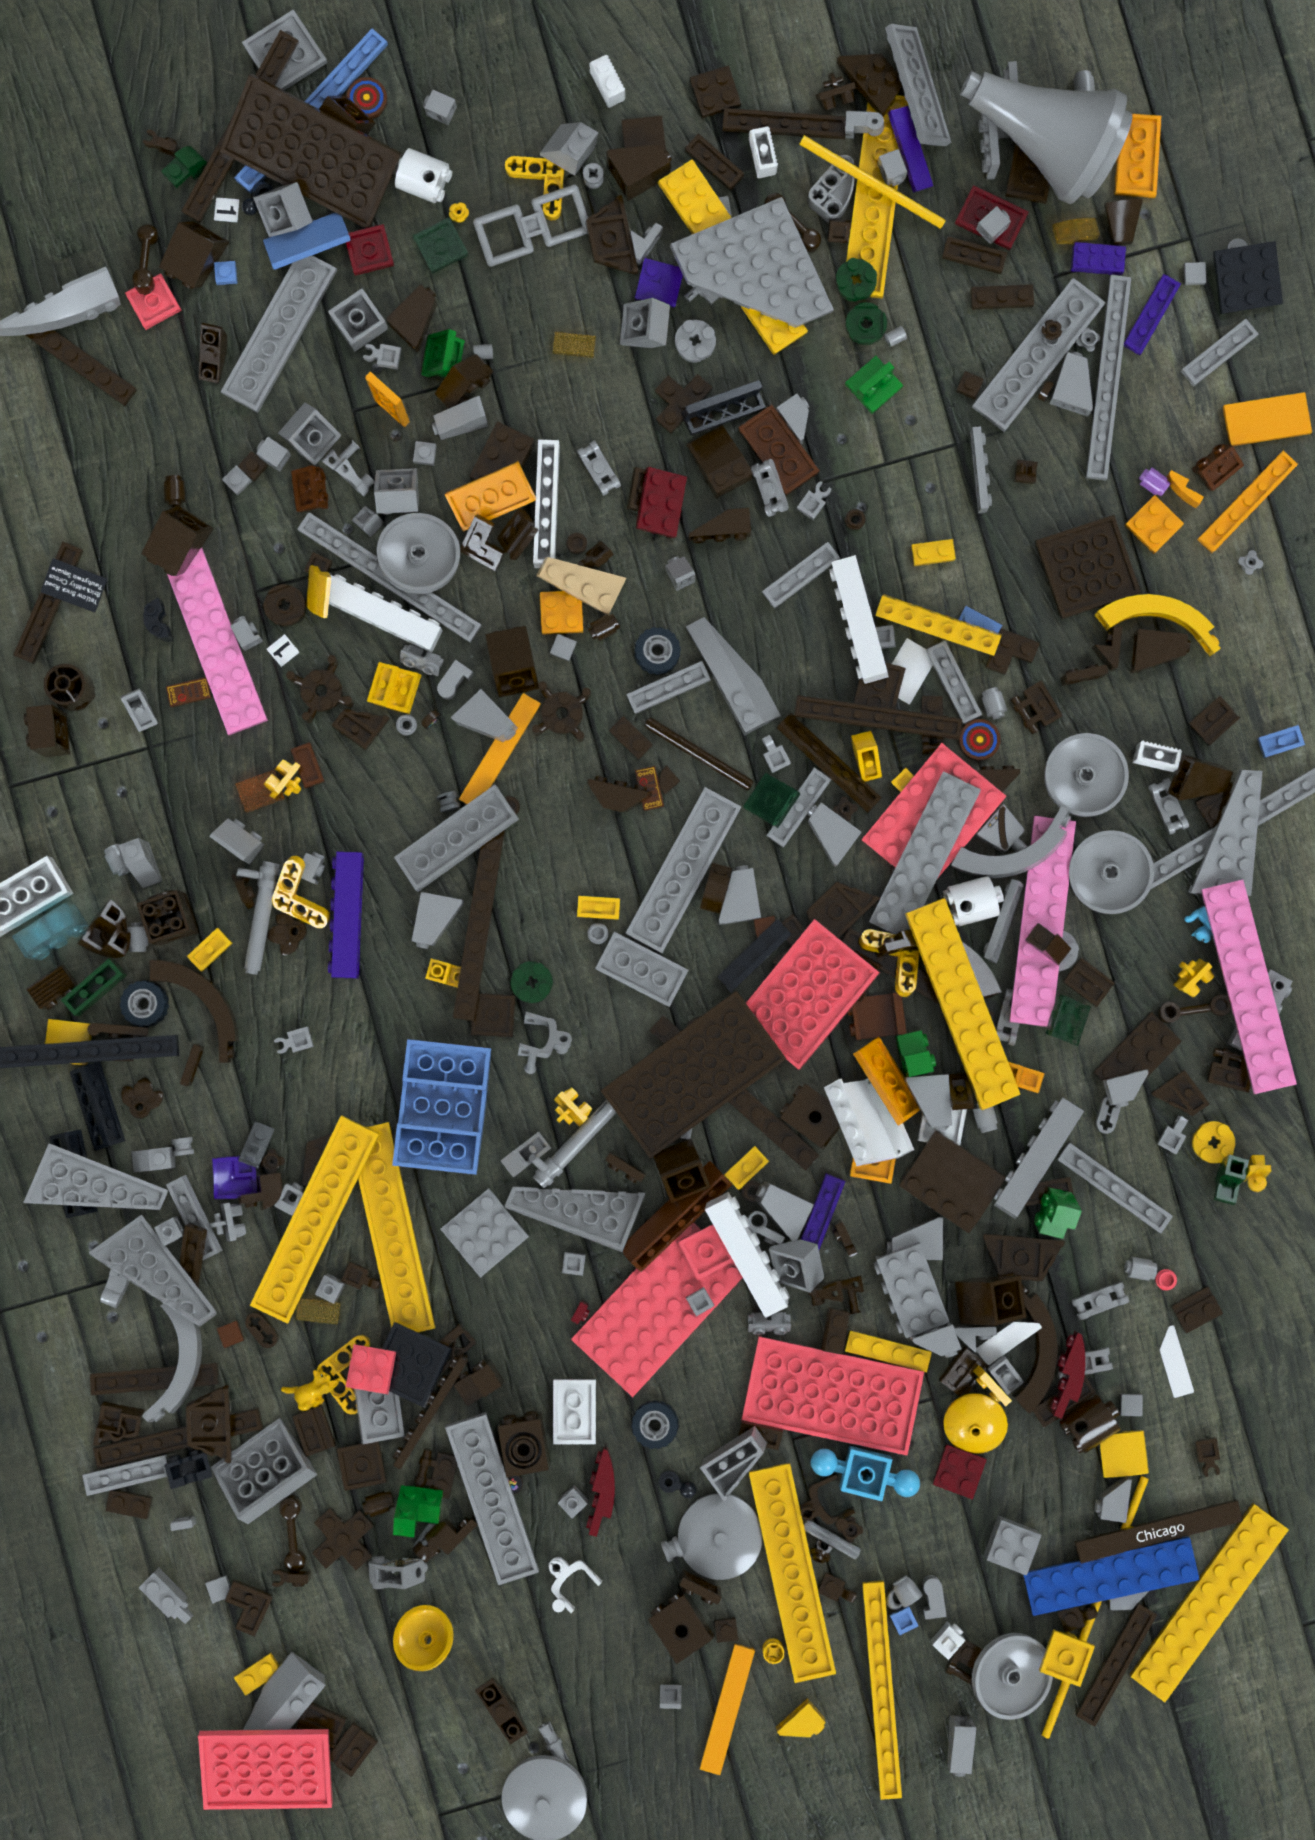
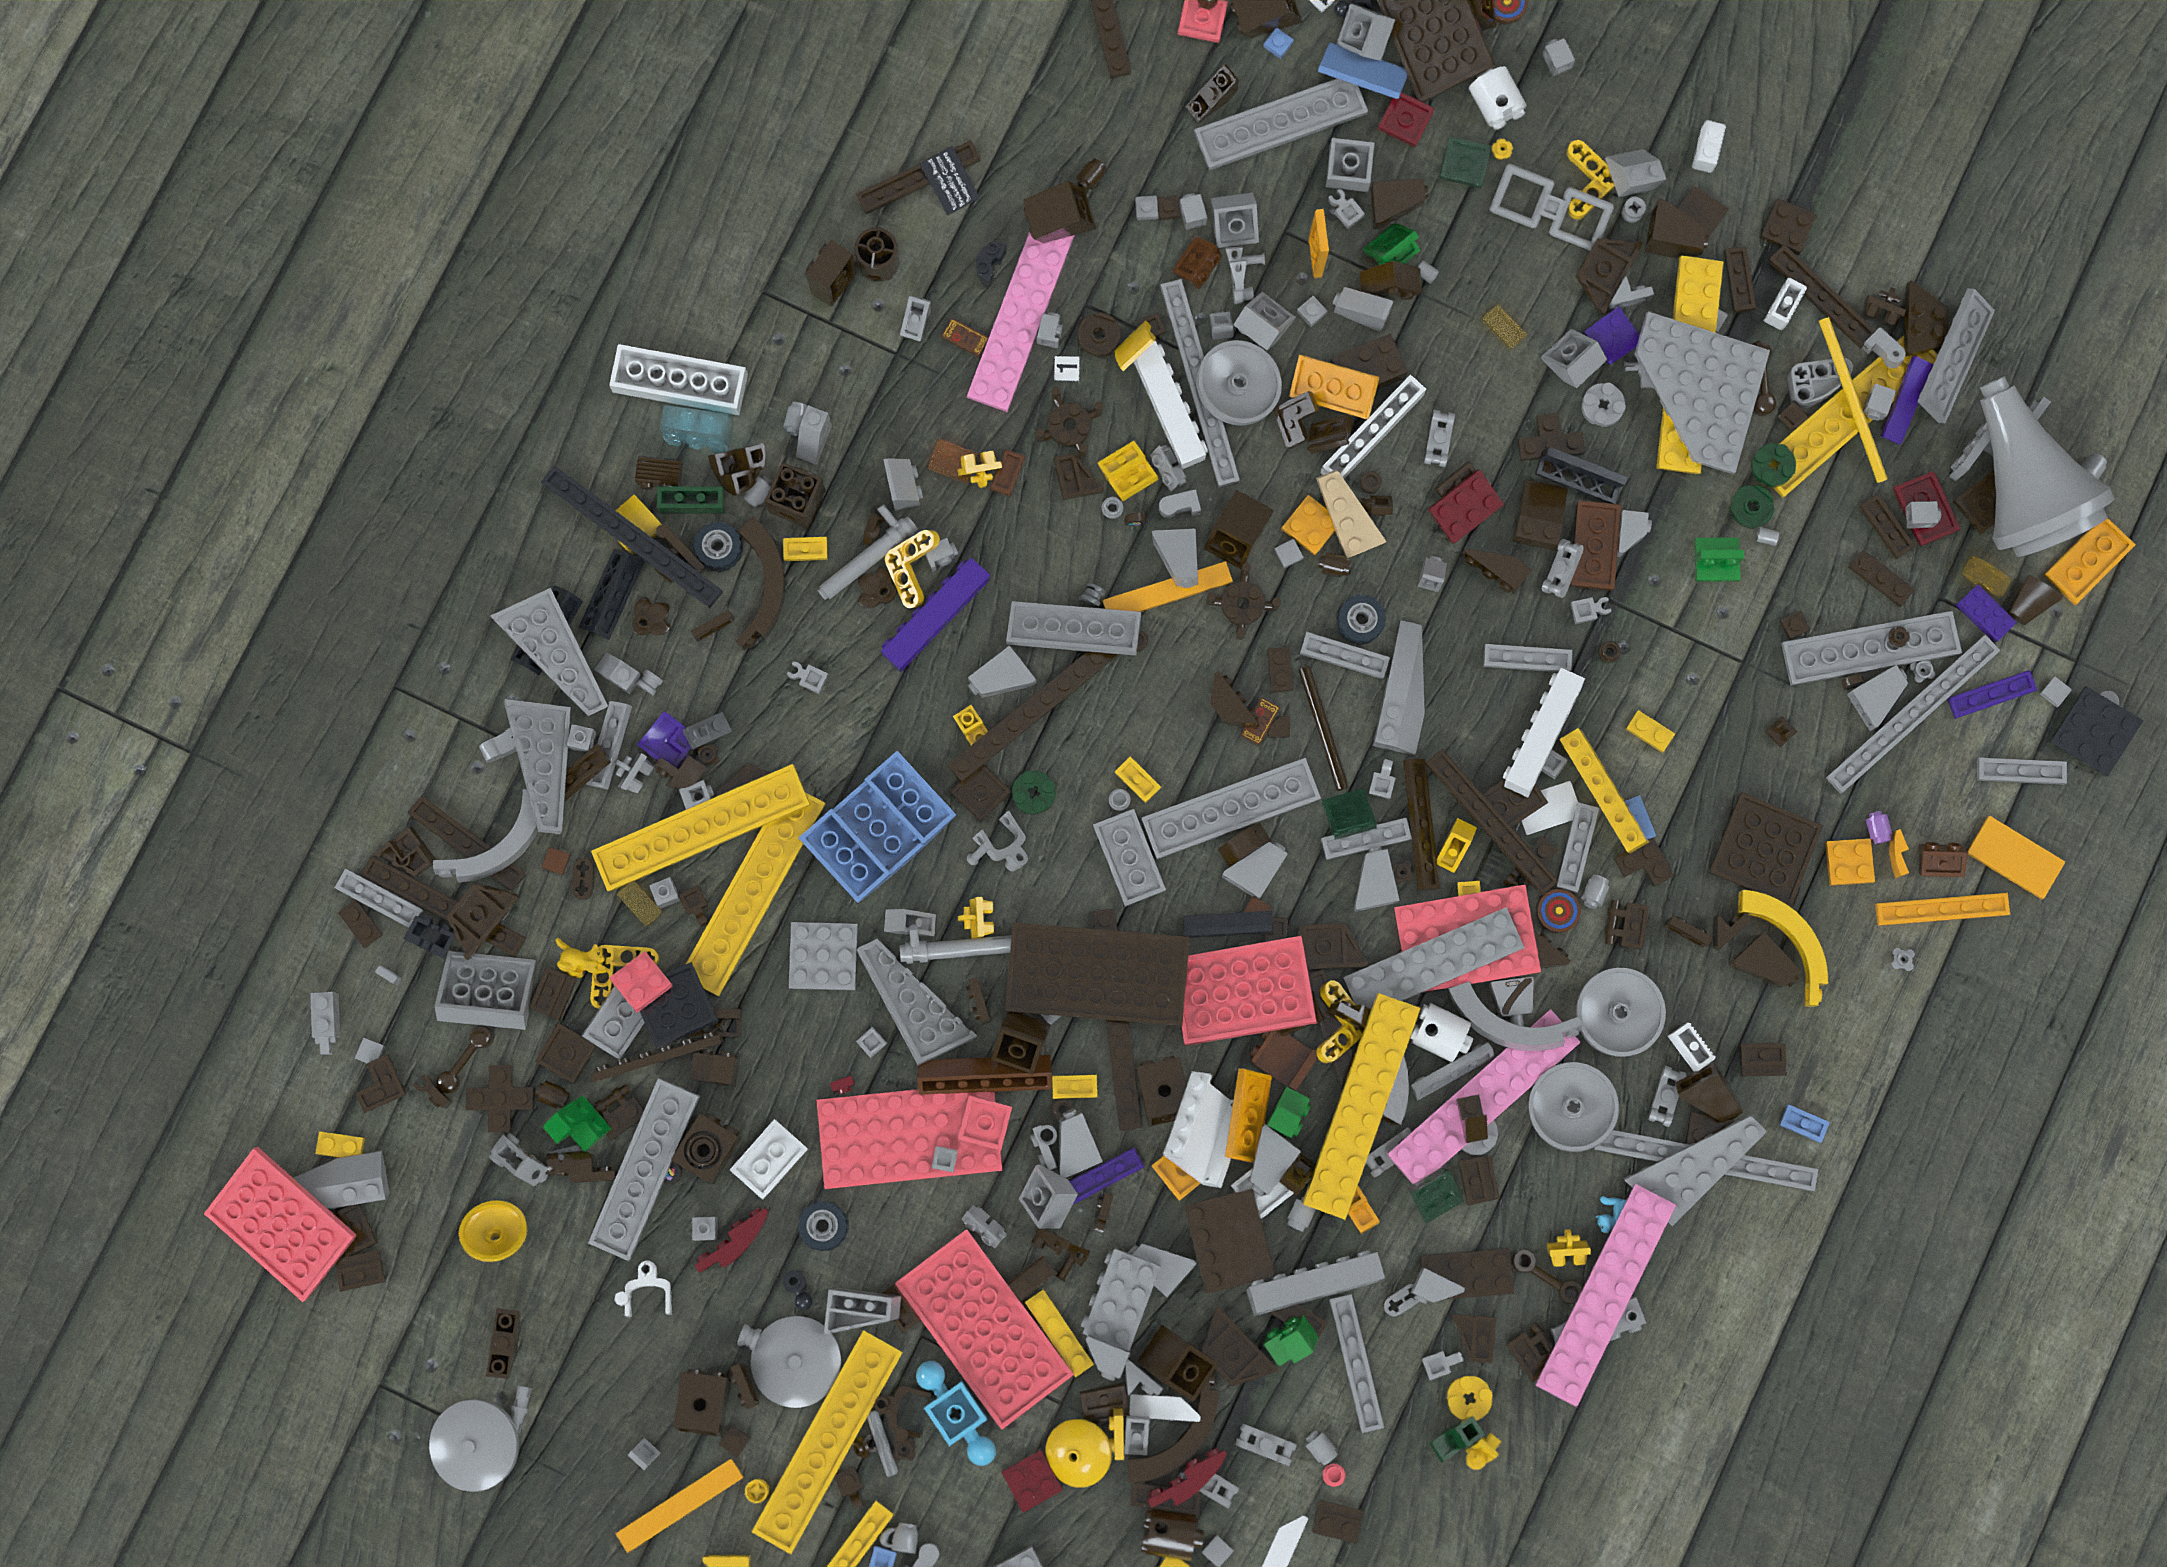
camera: 40 degrees right, 5 degrees down
white brick [705,1192,790,1318] -> none
light grey plate [970,426,992,513] -> none

